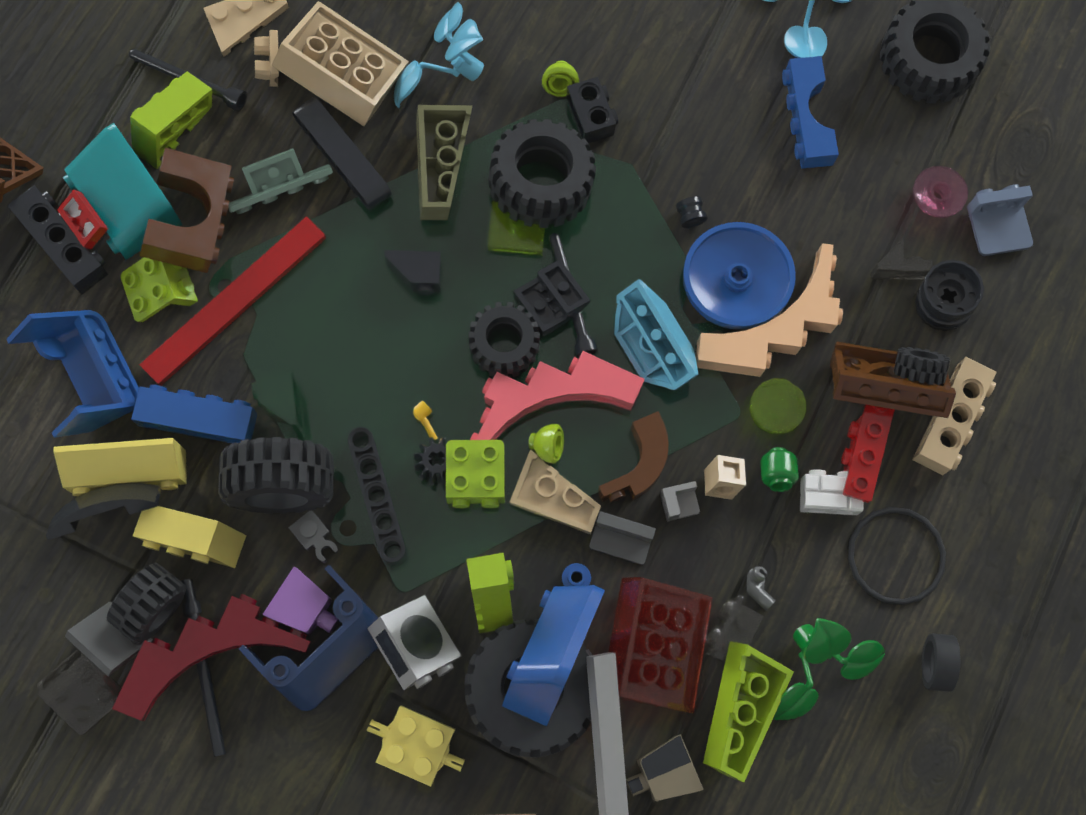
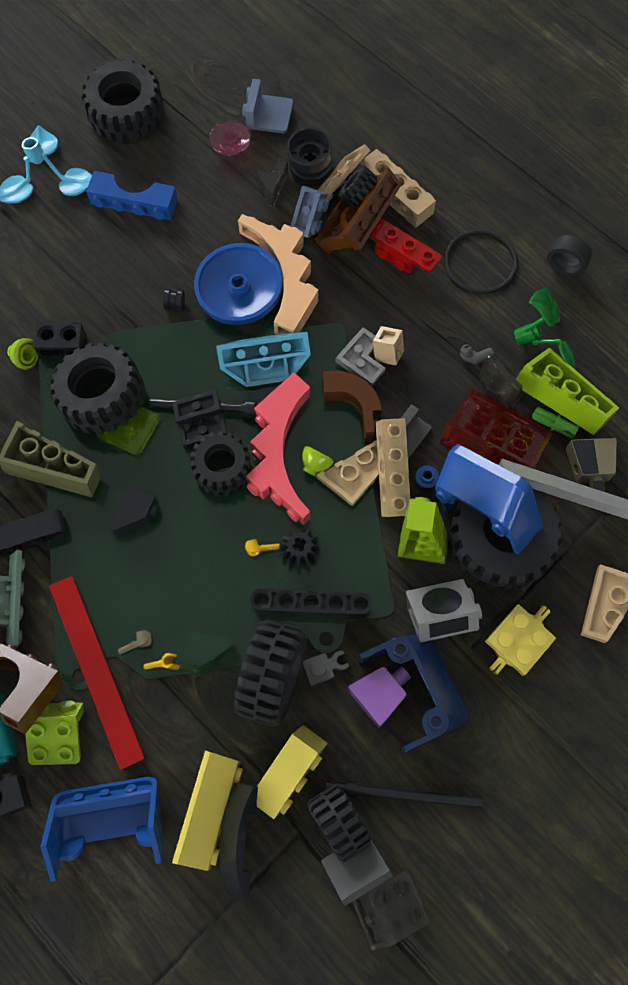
camera: 65 degrees left, 5 degrees down
dark red arch [112,594,310,721] -> none
blue brick [131,385,257,443] -> none
lime bracket [446,440,505,508] -> none
light grey panel [660,481,700,521] -> none
clear neon green tile [750,378,806,434] -> none
green head [760,447,799,492] -> none
white brick [800,470,864,515] -> none
none -> dark tan hand [118,630,152,655]
none -> yellow hand [144,653,180,670]
none -> sand blue bracket [290,186,329,238]
none -> tan wing [318,144,370,201]
none -> light grey plate [335,327,385,387]
none -> tan brick [376,418,410,517]
none -> bright green axle [532,407,579,439]

